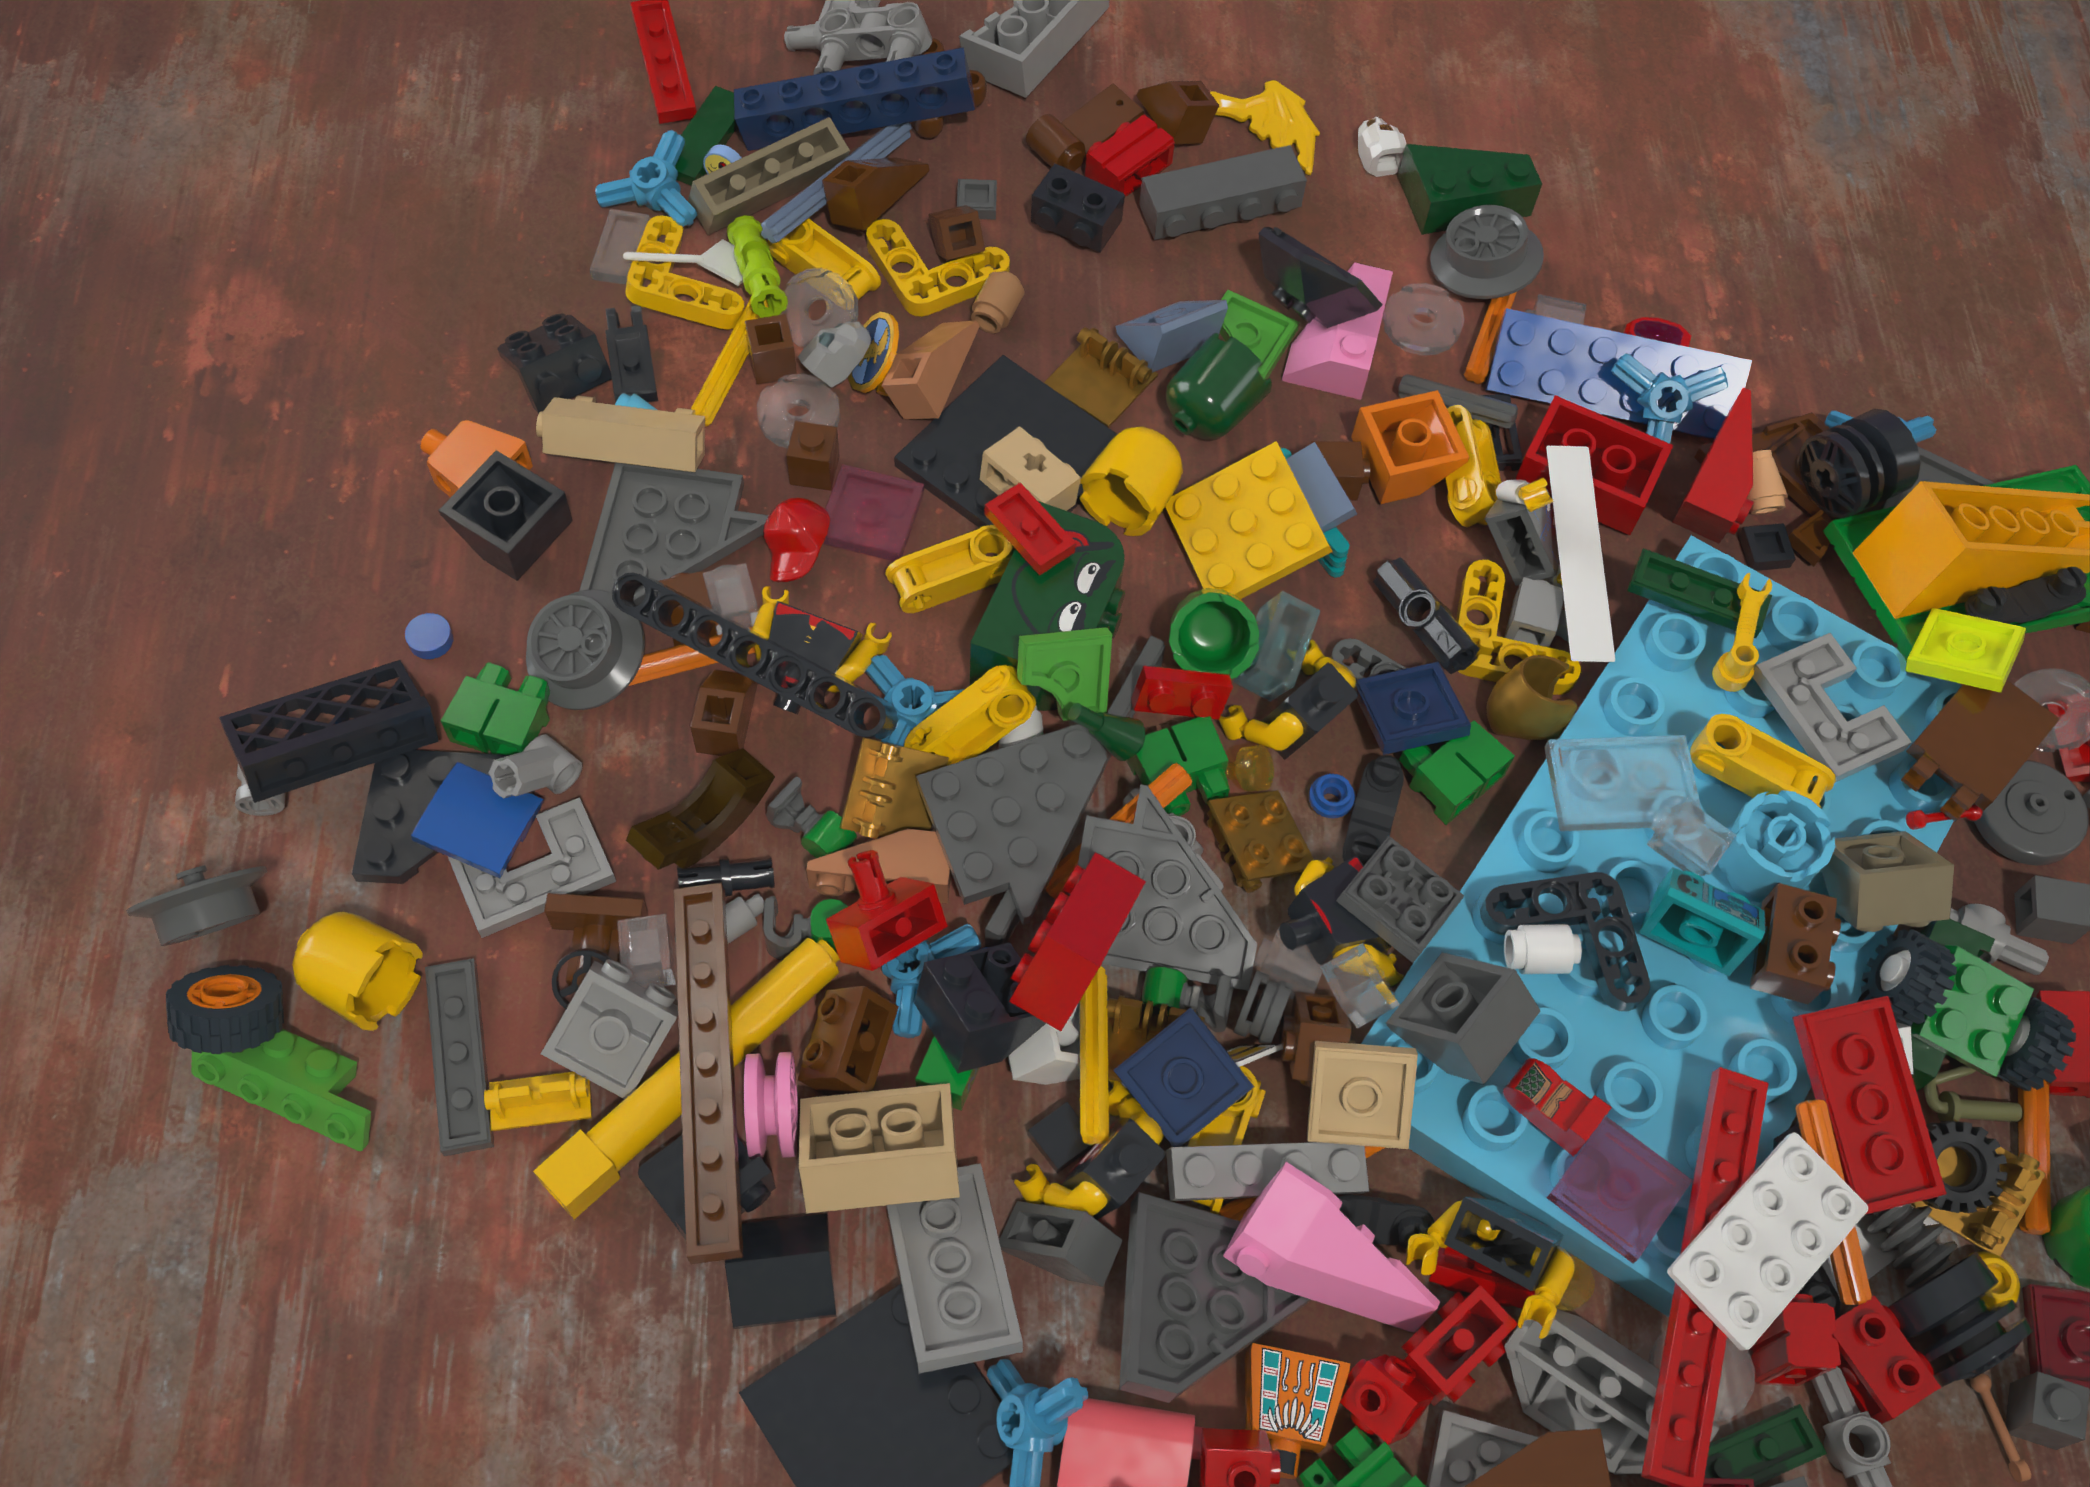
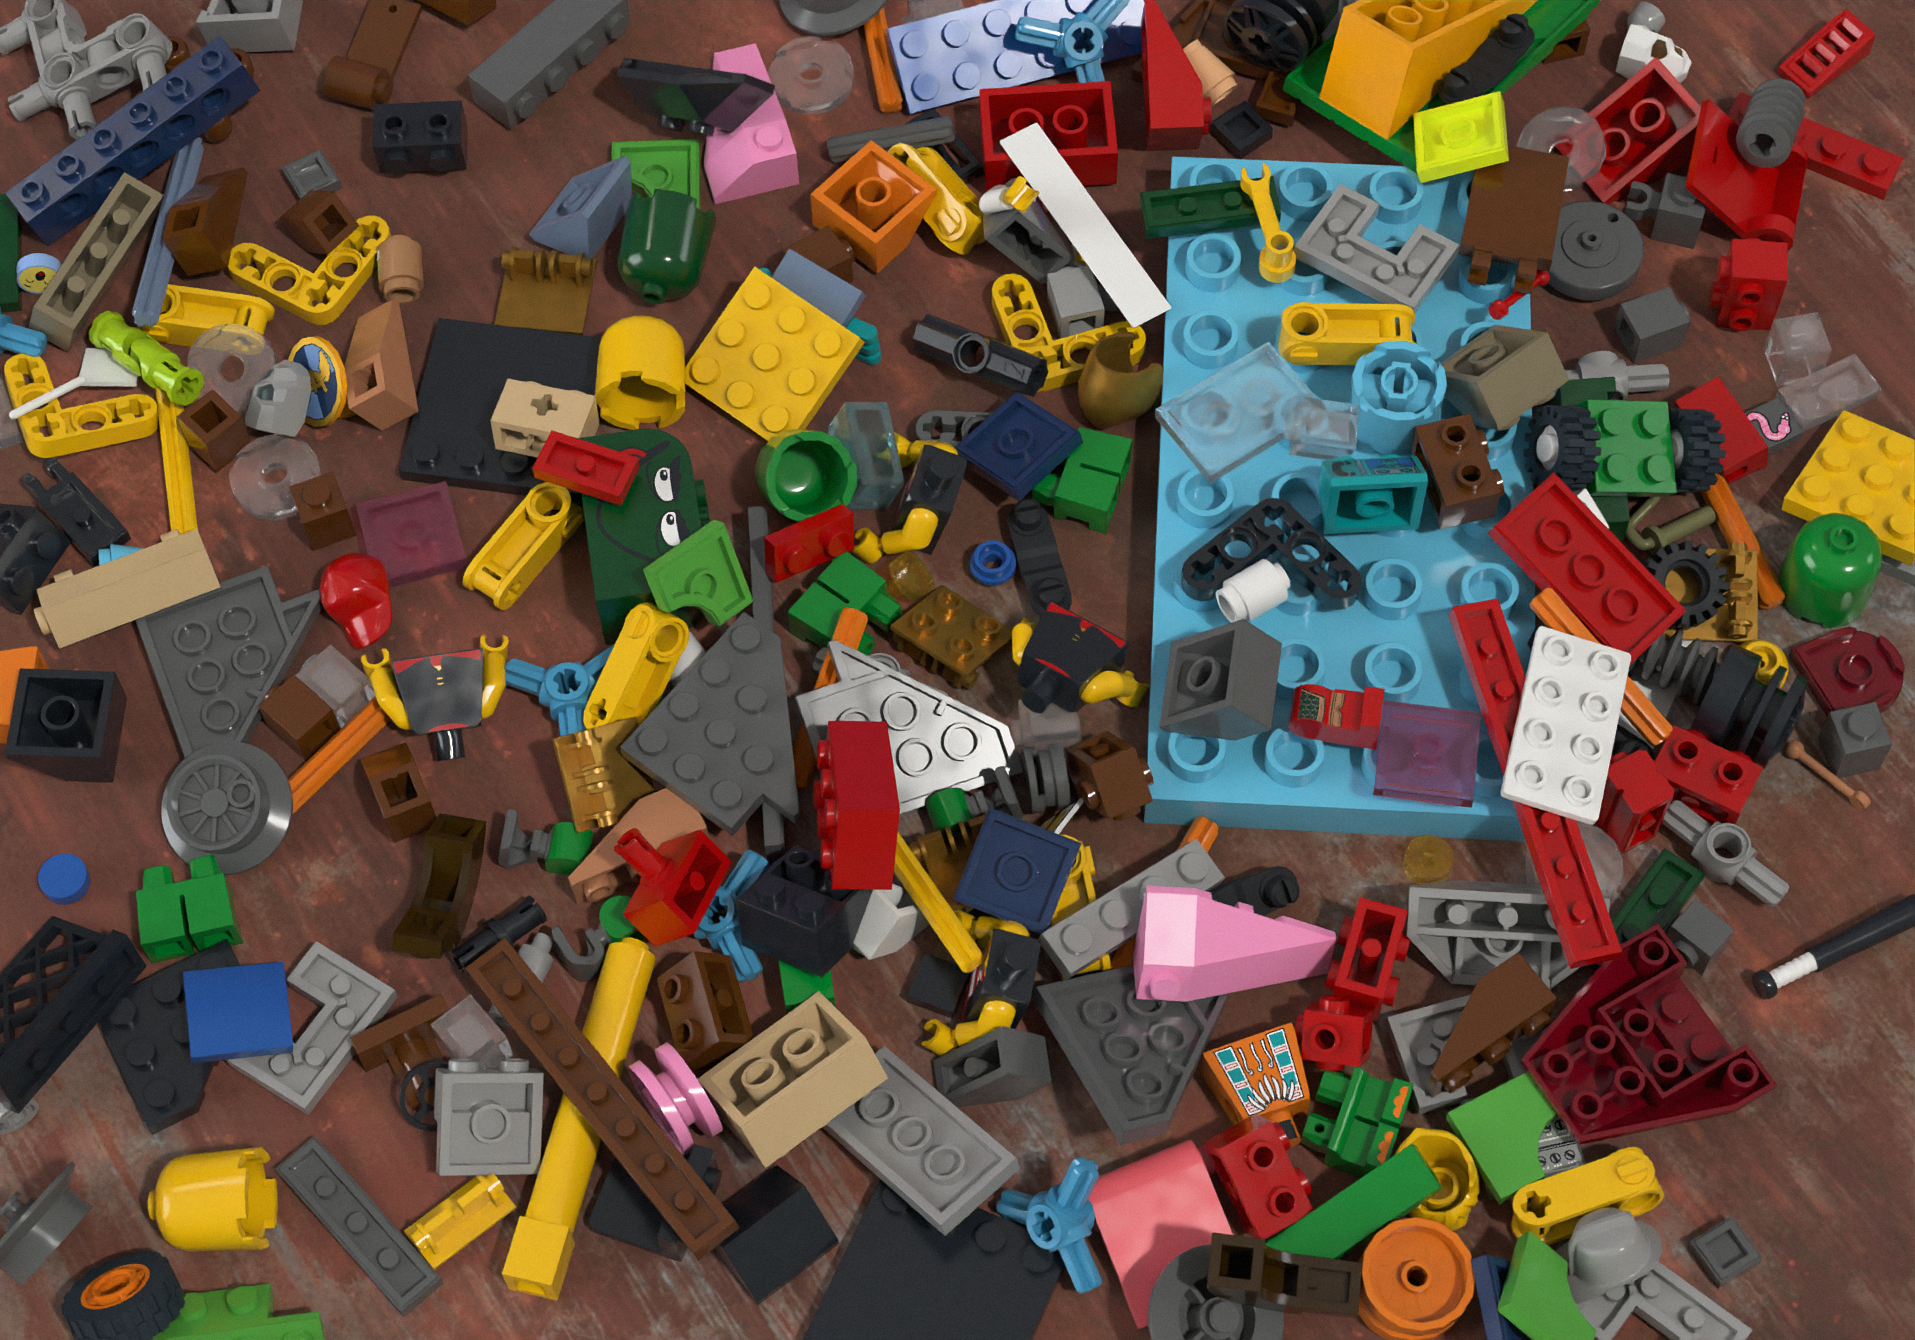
camera: 25 degrees left, 0 degrees up
light grey piece [488,734,583,798] -> none
black beam [612,572,898,740] -> none
dark green cone [1068,703,1145,761] -> none
red brick [1085,114,1175,197] -> none
tan tile [1307,1041,1418,1149] -> none
clear brick [1320,943,1400,1028] -> none
dark grey tile [1336,836,1464,963] -> none
torso [1406,1197,1575,1339] -> none
red plate [1429,1246,1535,1309] -> none

